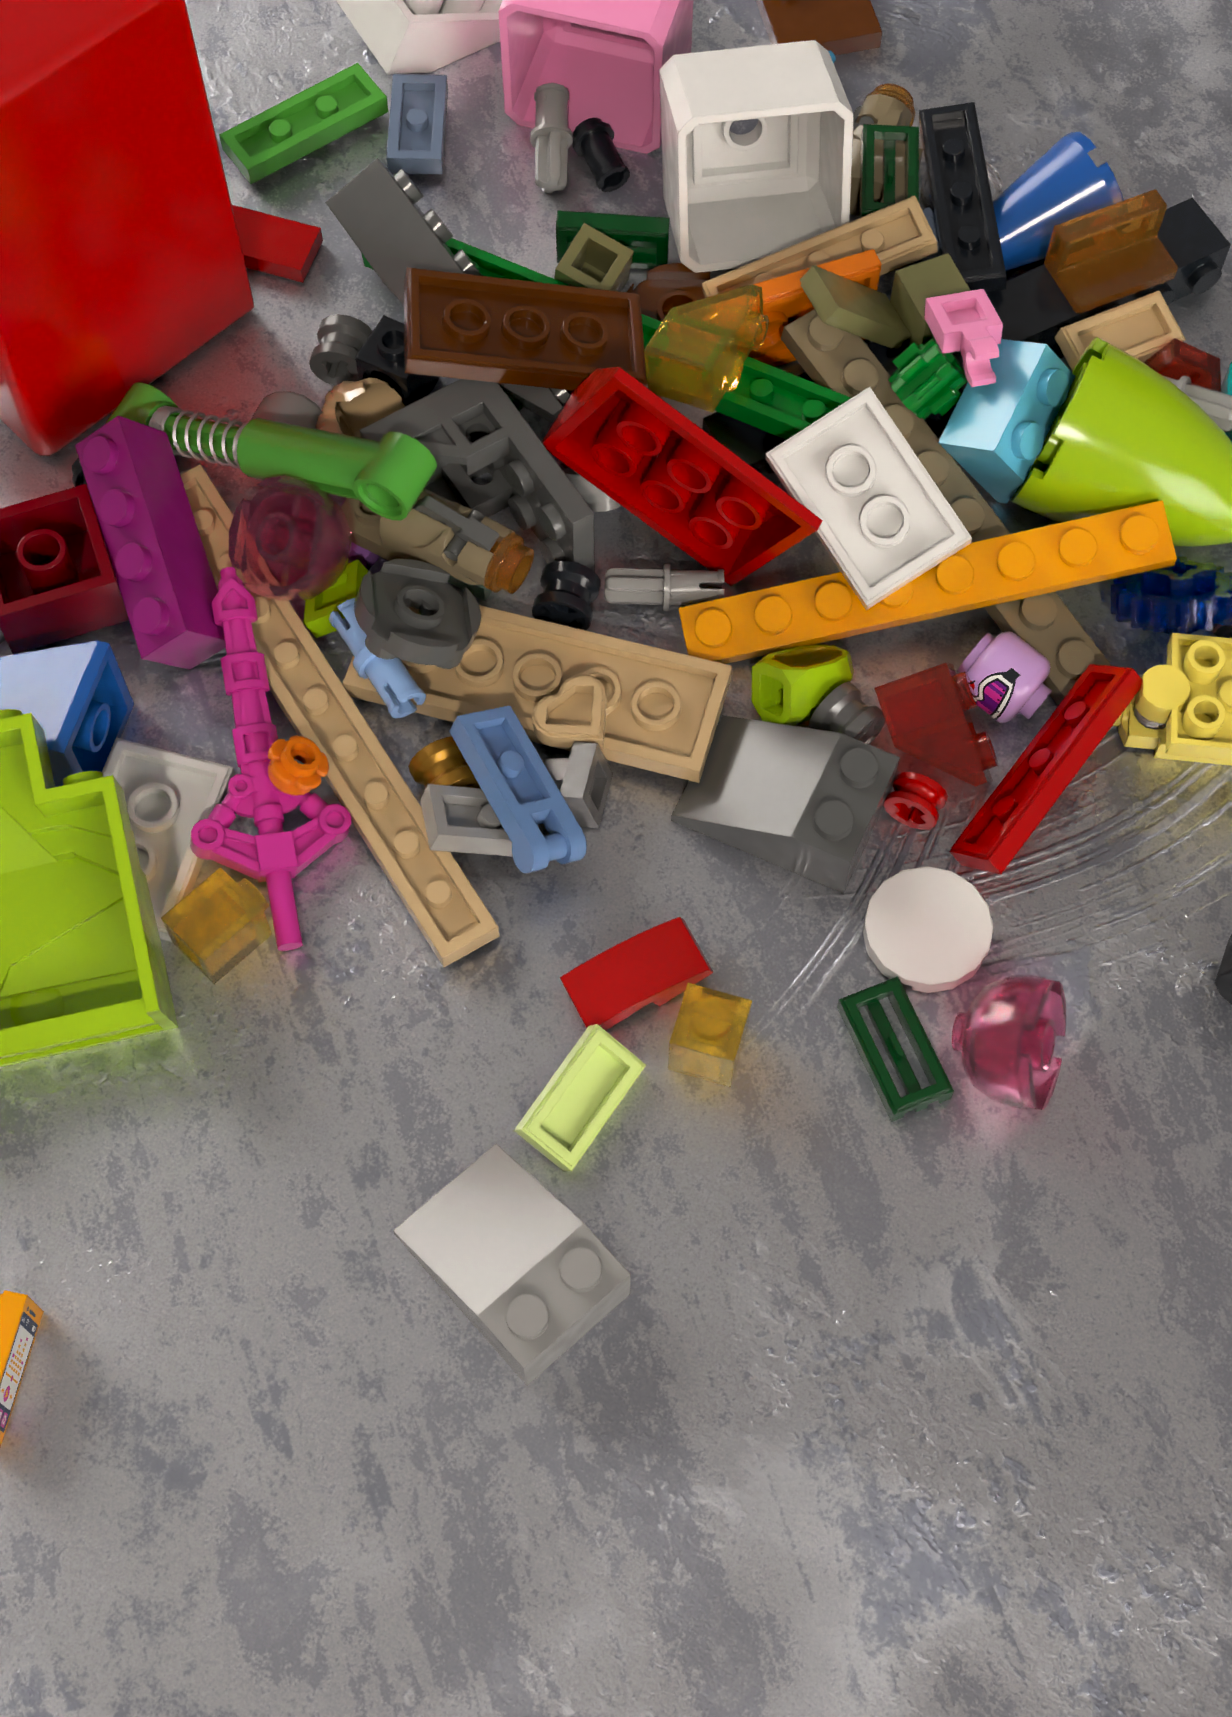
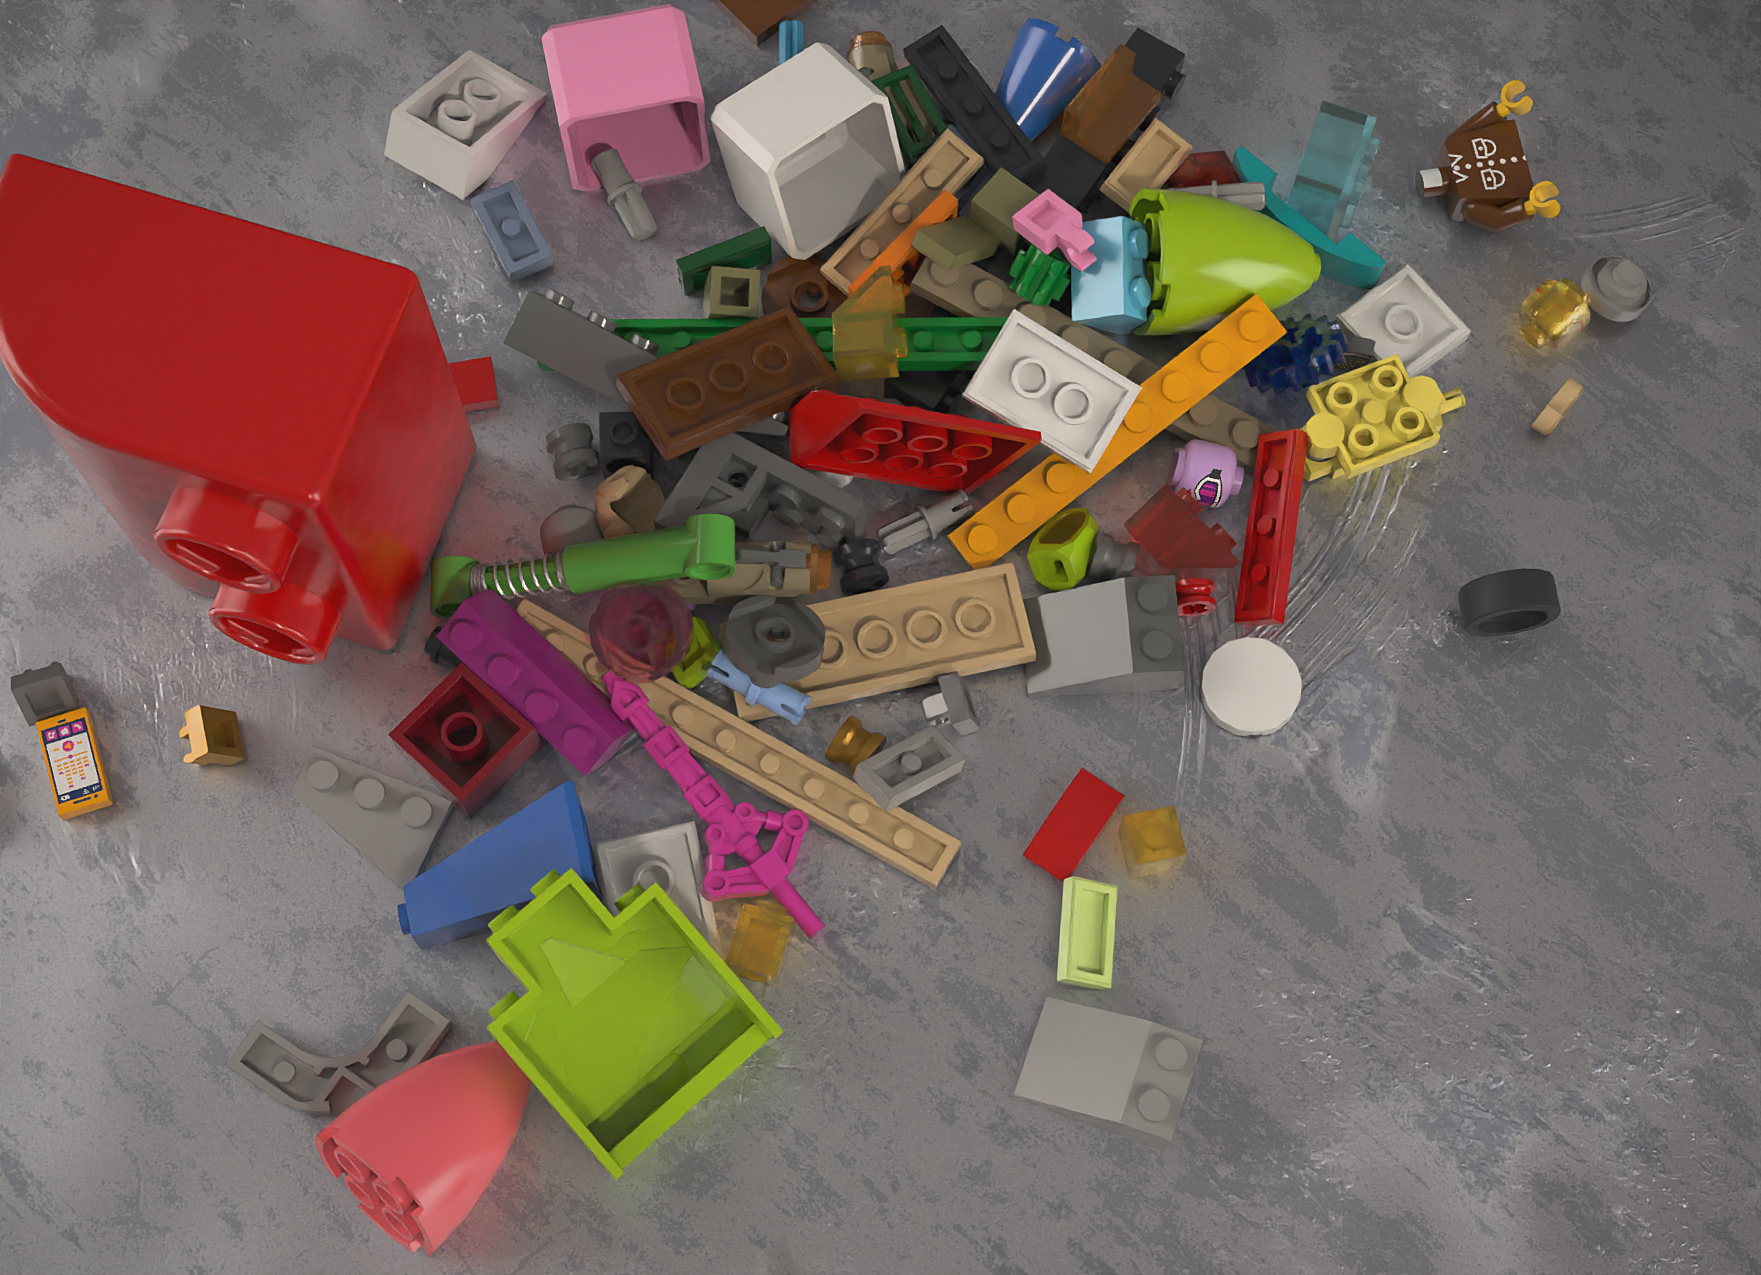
camera: 30 degrees left, 5 degrees up
bright green plate [219,63,389,184] -> none
orange plate [268,735,329,795] -> none
medium blue plate [449,705,587,873] -> none
tan tile [532,675,607,750] -> none
black pin [573,118,630,192] -> none
dark green tile [837,977,954,1122] -> none
clear pink cylinder [952,975,1066,1110] -> none

